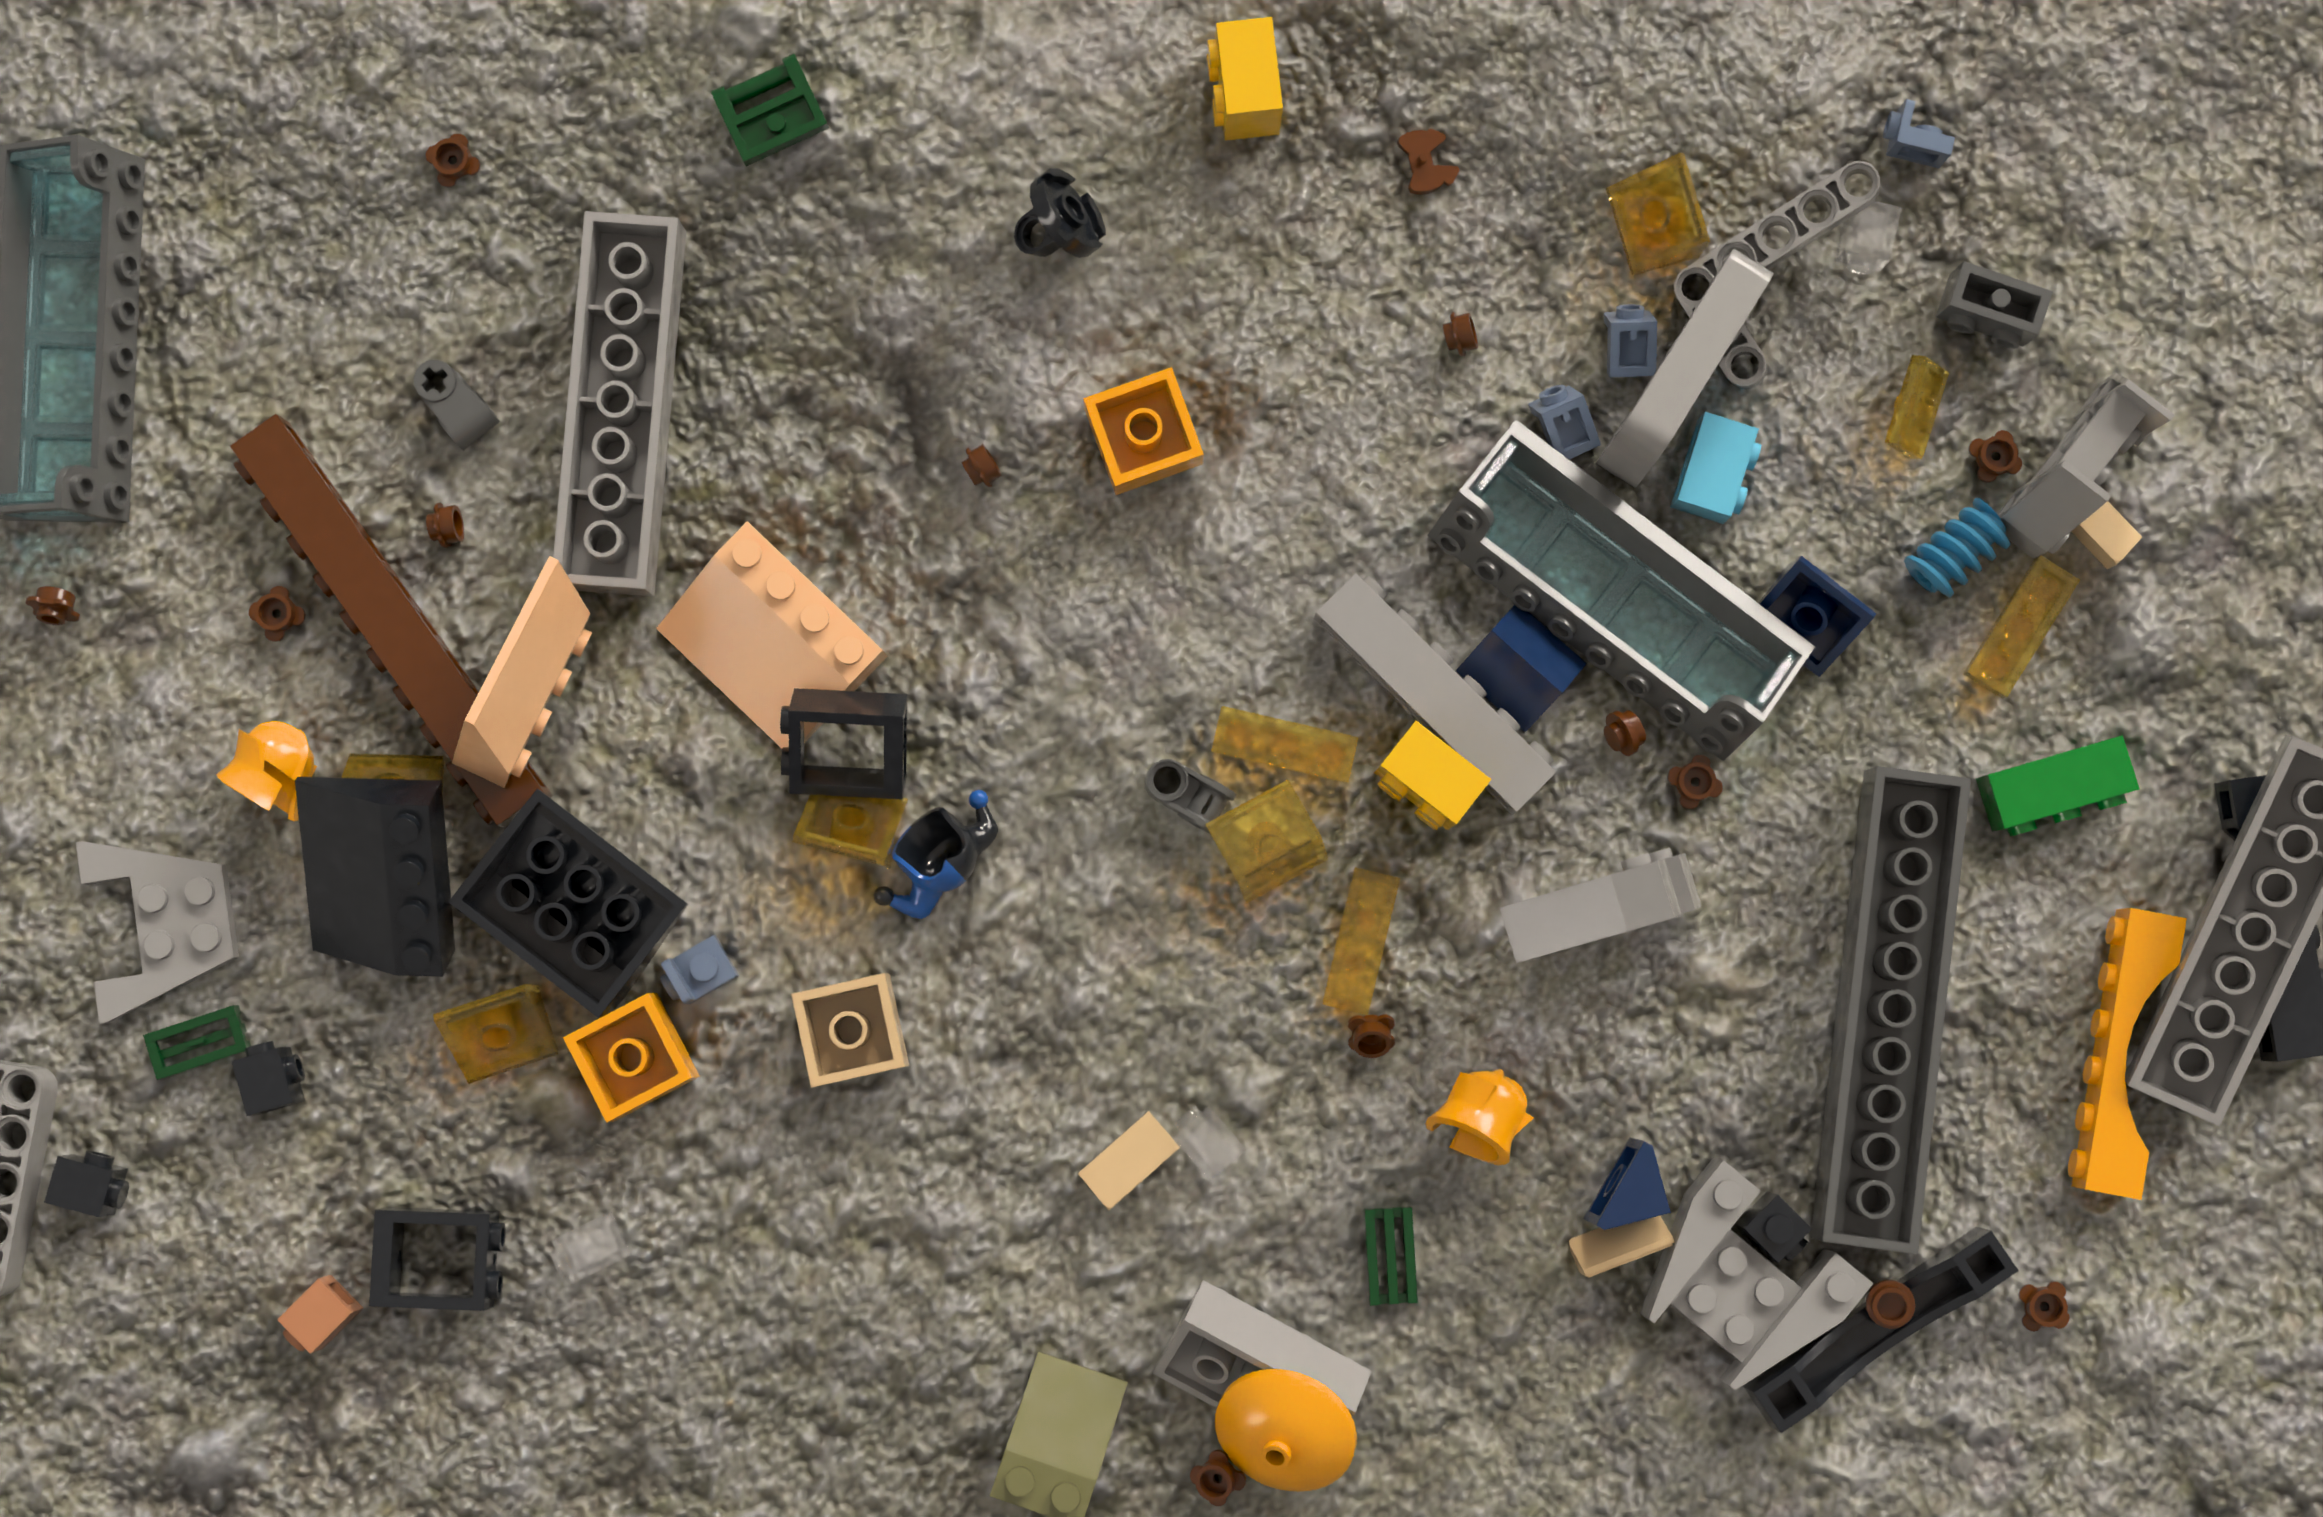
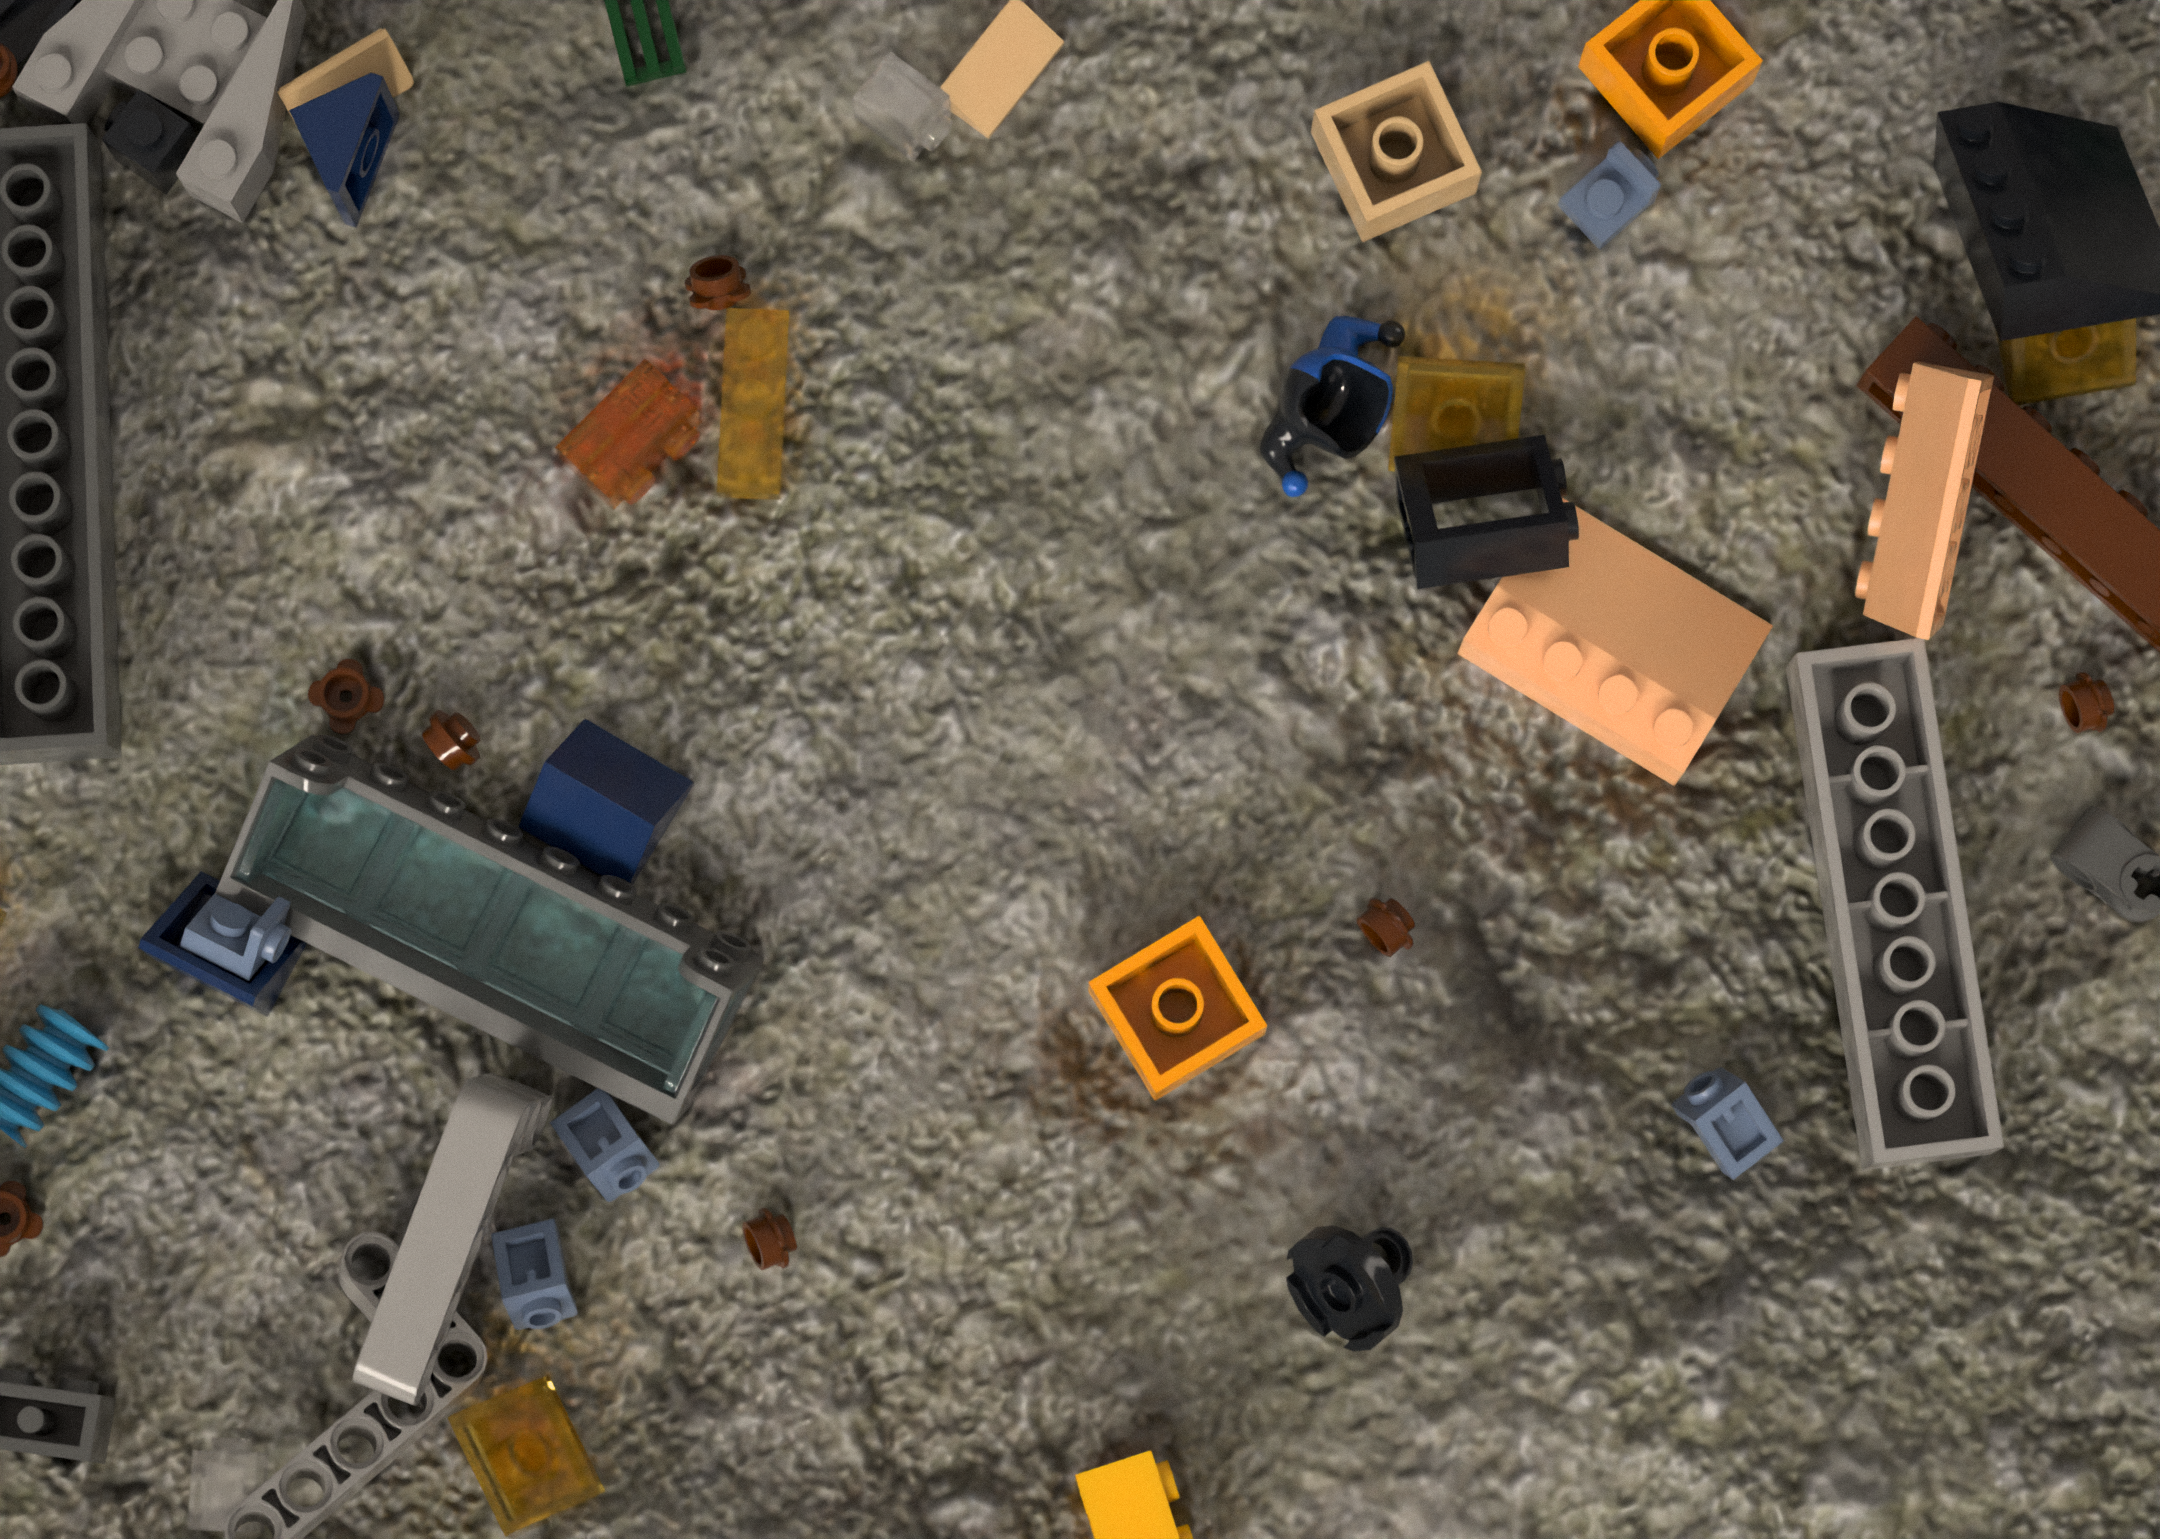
camera: 170 degrees right, 5 degrees down
clear yellow slope [433,984,558,1084] -> none
black slope [448,789,688,1018] -> none
dark green plate [711,53,829,167] -> none
dark grey piece [1145,759,1237,835] -> none
clear yellow slope [1205,780,1328,904] -> none
clear yellow plate [1211,706,1359,784] -> none
light grey brick [1314,573,1556,815] -> none
yellow brick [1374,721,1492,830] -> none
reddish brown piece [1397,128,1460,195] -> none
light orange helmet [1425,1069,1534,1166] -> none
light grey wedge [1500,848,1702,963] -> none
medium azure brick [1670,411,1761,524] -> none
clear yellow plate [1885,355,1949,460] -> none
none -> sand blue bracket [180,894,292,981]
none -> clear orange brick [555,359,702,510]
none -> sand blue bracket [1671,1067,1784,1180]

